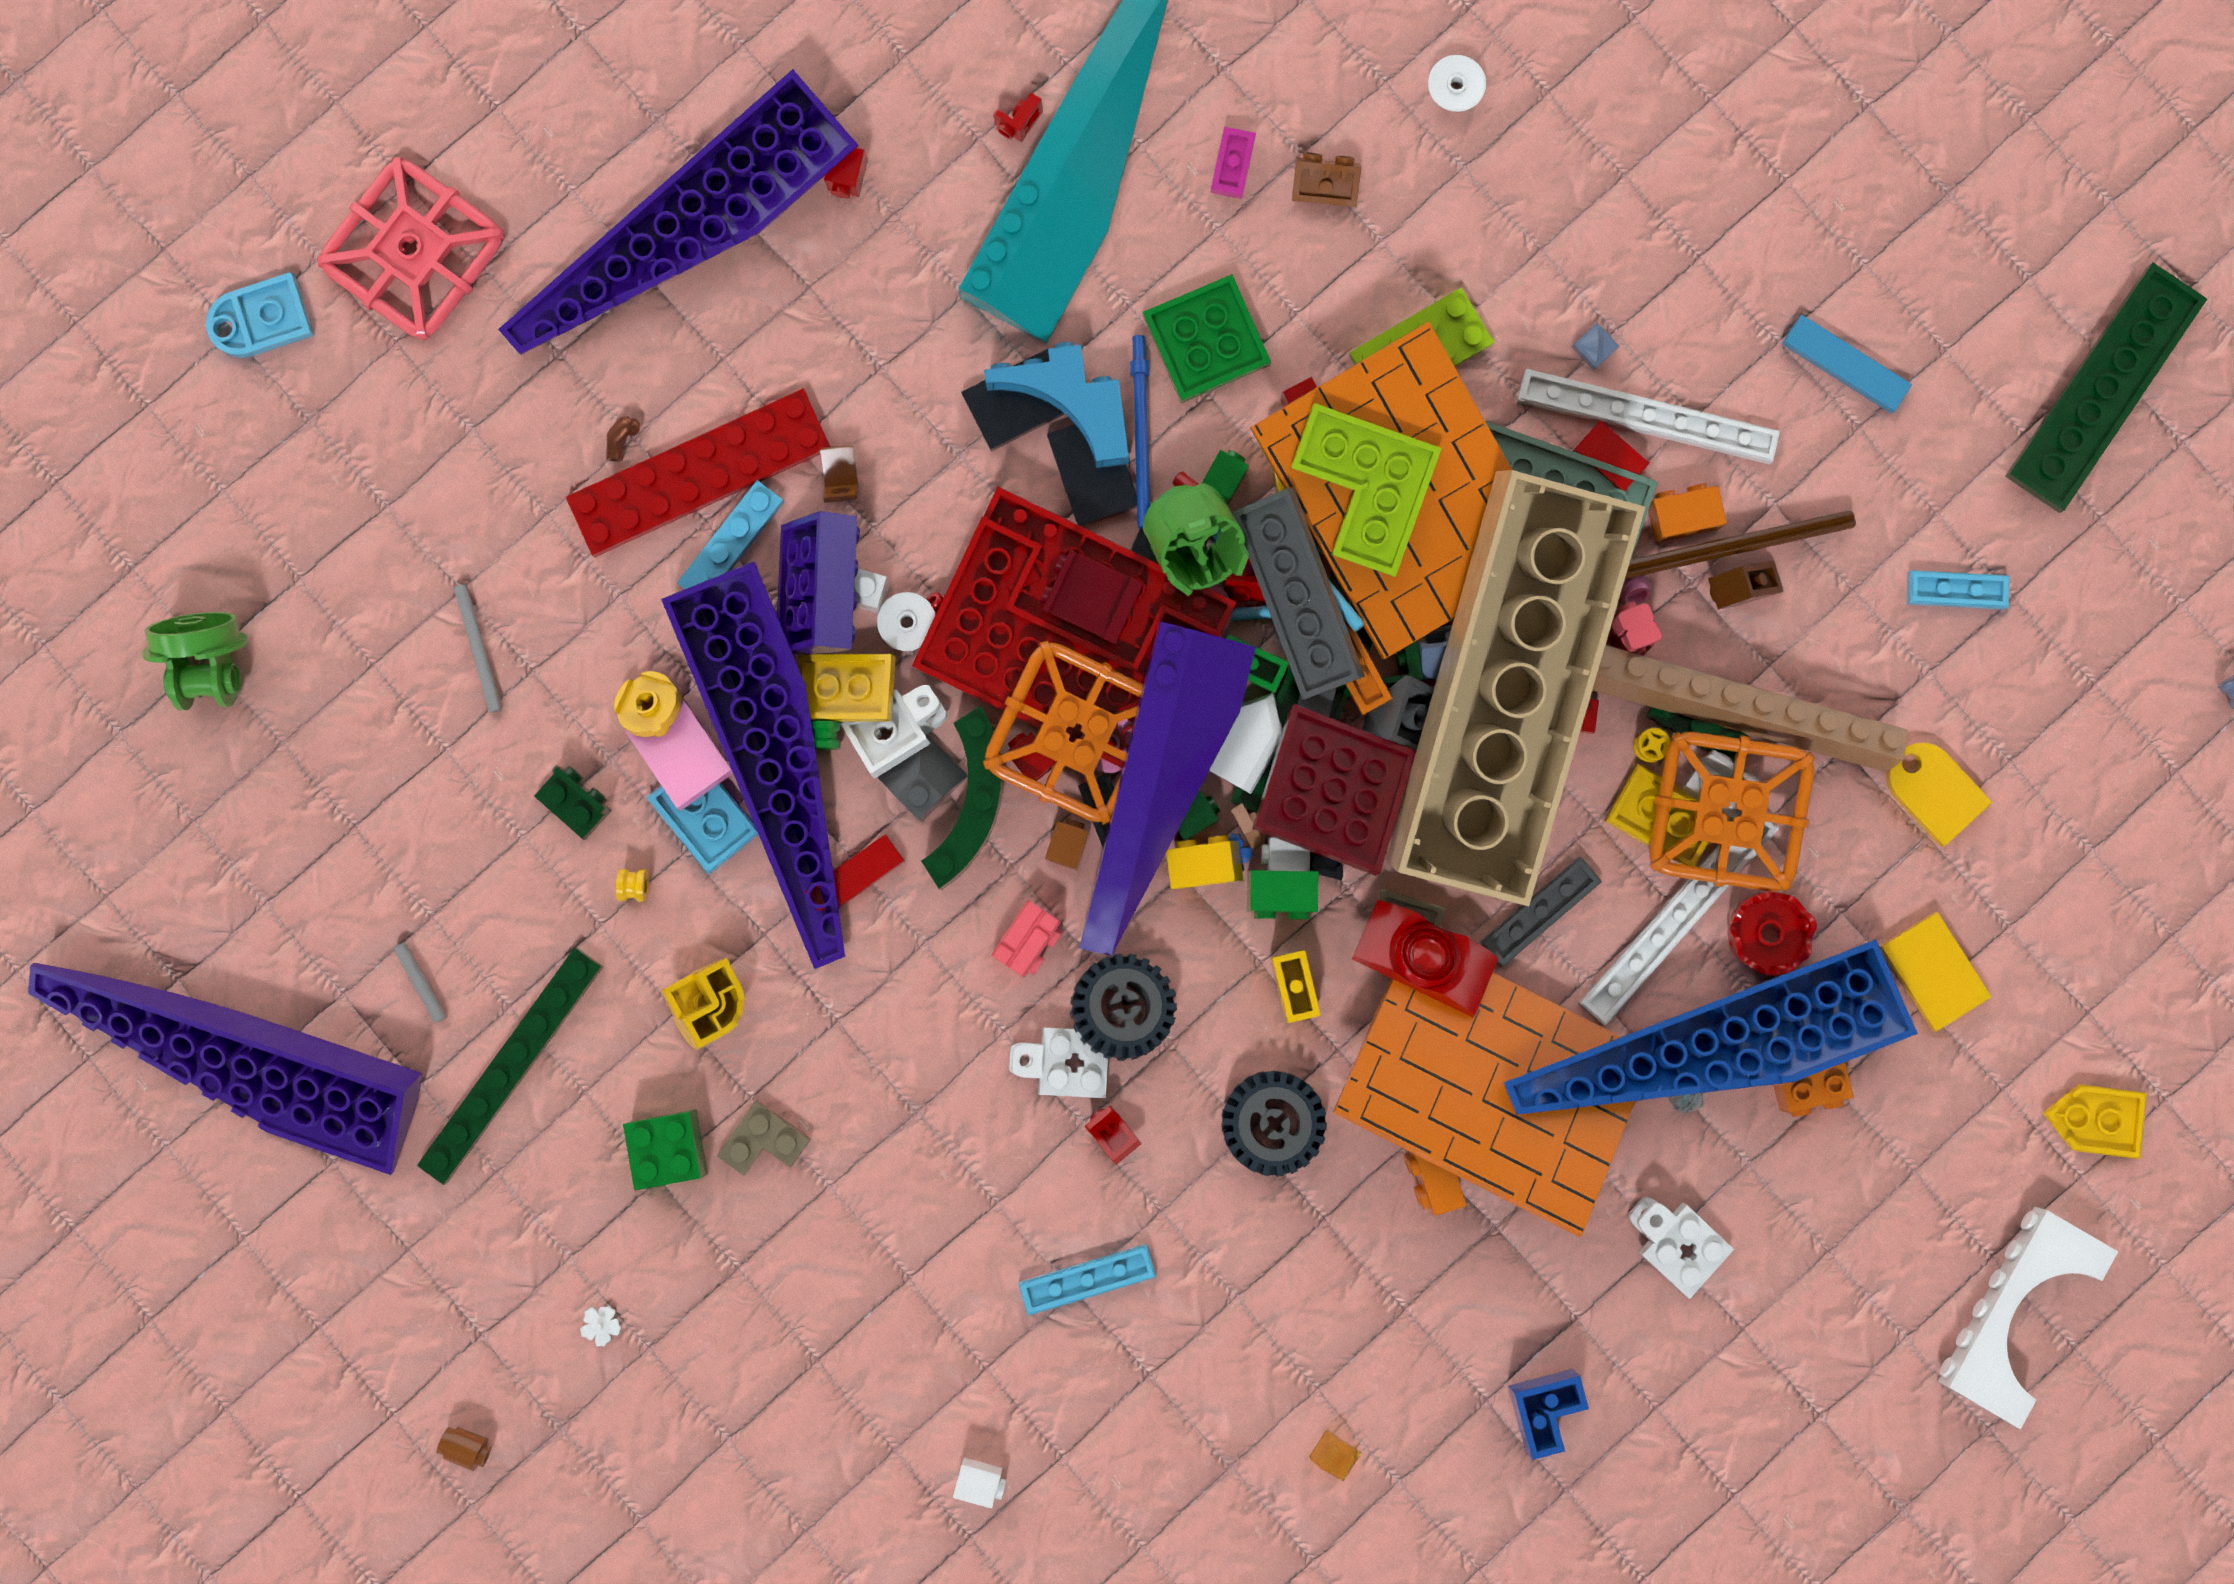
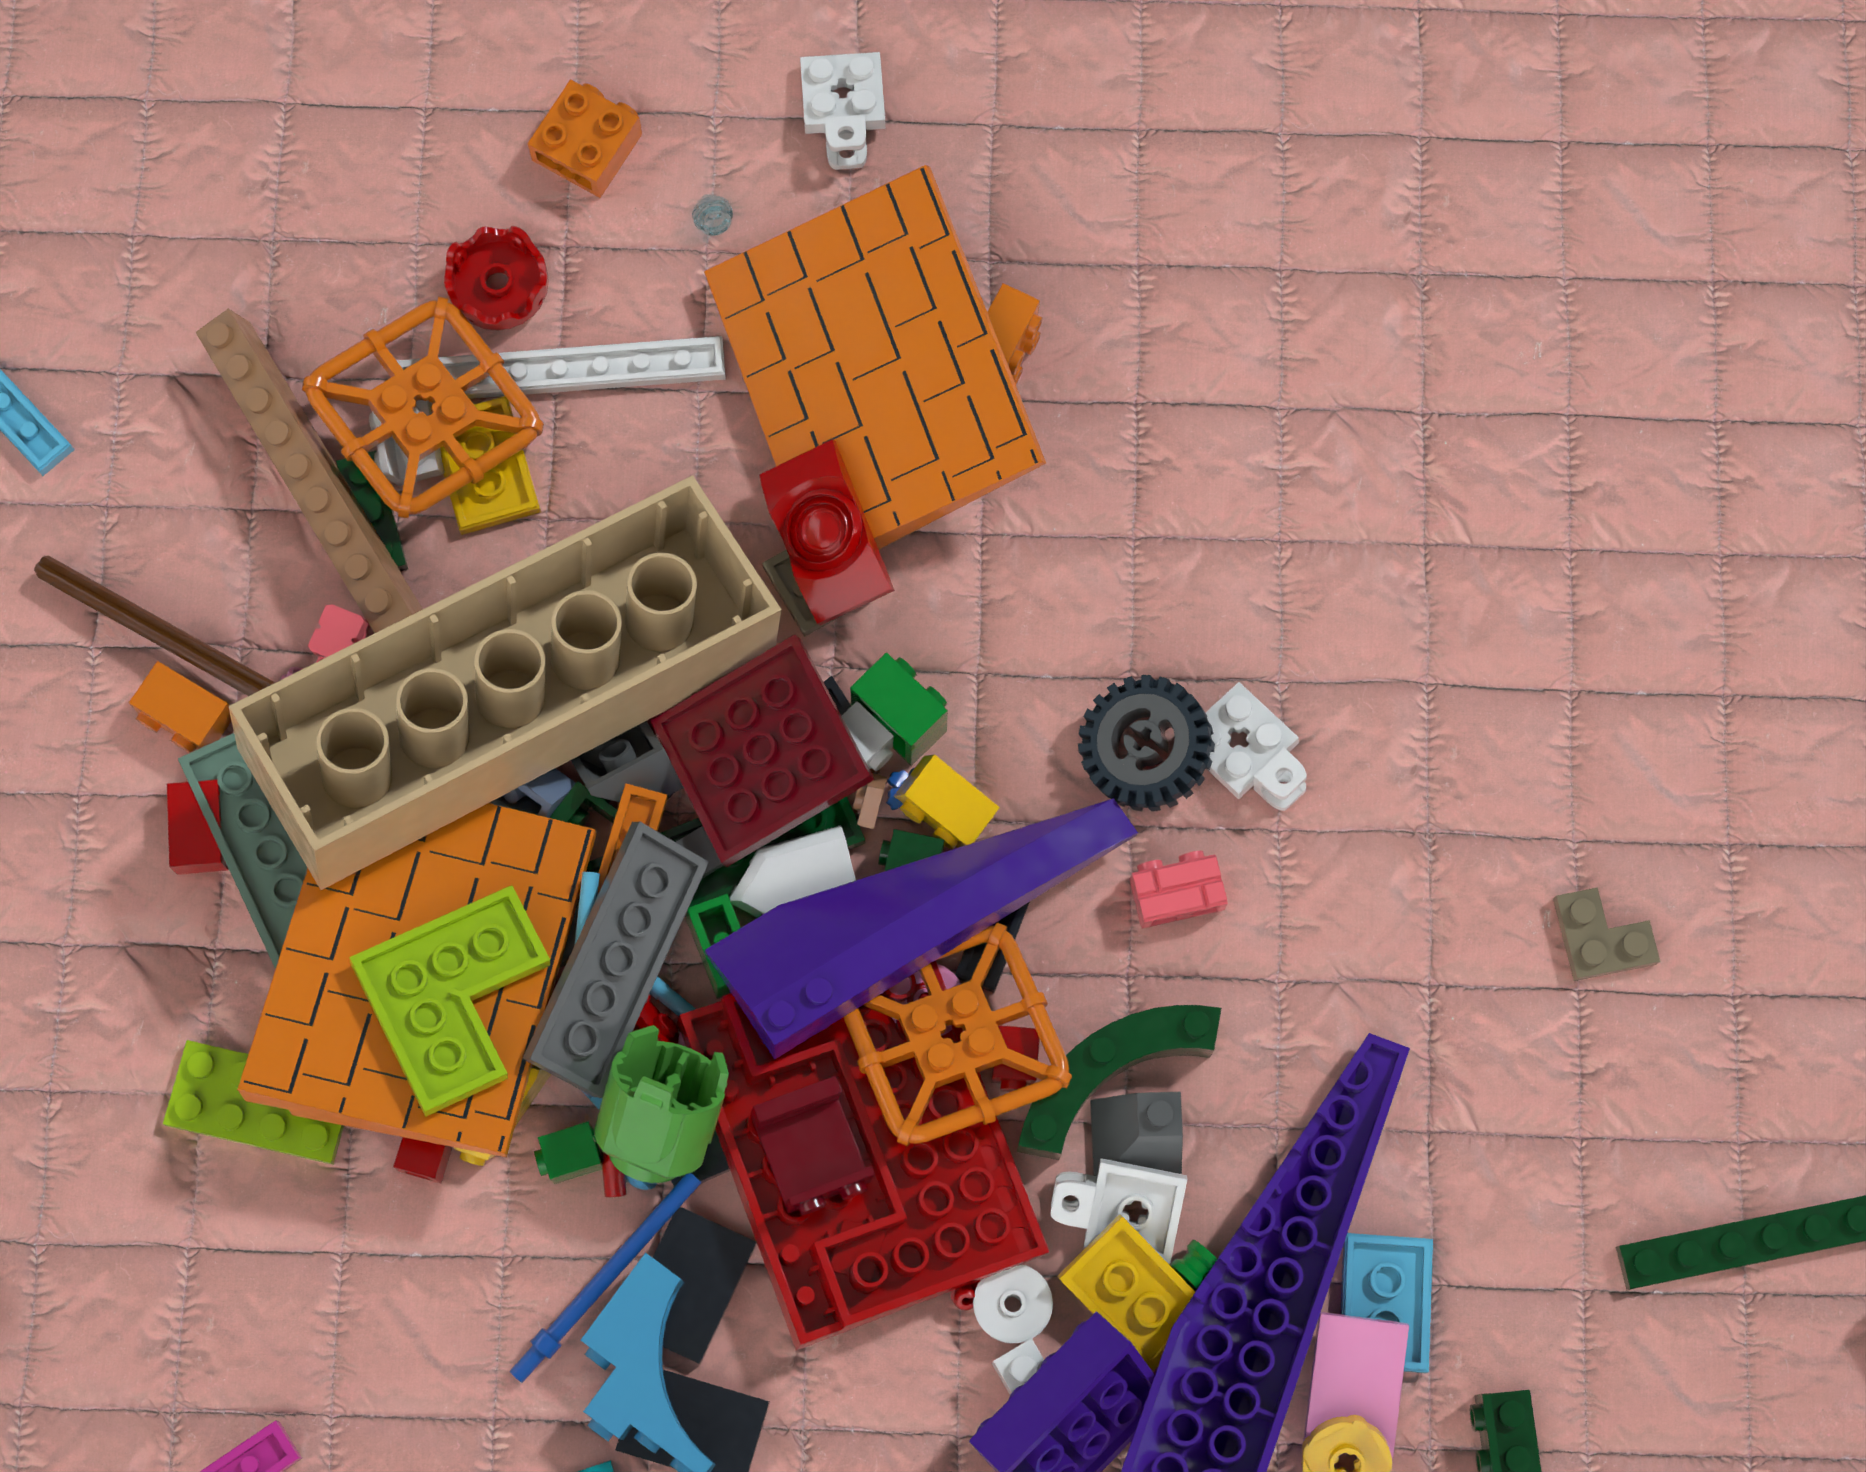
camera: 140 degrees left, 10 degrees down
light grey piece [393,942,447,1024] -> none
yellow wheel [616,869,649,902] -> none
green brick [623,1109,708,1191] -> none
yellow brick [660,958,746,1049] -> none
red tile [804,834,905,911] -> none
white brick [953,1458,1006,1509] -> none
medium azure tile [1018,1243,1156,1316] -> none
dark orange brick [1045,818,1089,870] -> none
red bracket [1085,1106,1142,1165] -> none
green plate [1142,274,1271,403] -> none
wheel [1221,1071,1327,1177] -> none
yellow brick [1270,950,1321,1023] -> none
dark orange bracket [1292,152,1361,207] -> none
clear yellow slope [1310,1430,1361,1481] -> none
dark grey tile [1479,856,1602,968] -> none
blue wedge [1503,940,1918,1115] -> none
blue brick [1508,1369,1589,1460] -> none
white tile [1517,369,1780,464] -> none
sand blue tile [1572,323,1620,370] -> none
yellow wheel [1633,728,1671,763] -> none
reddish brown slope [1708,561,1784,610] -> none
yellow tile [1879,912,1992,1032] -> none
yellow tile [1886,743,1993,847] -> none

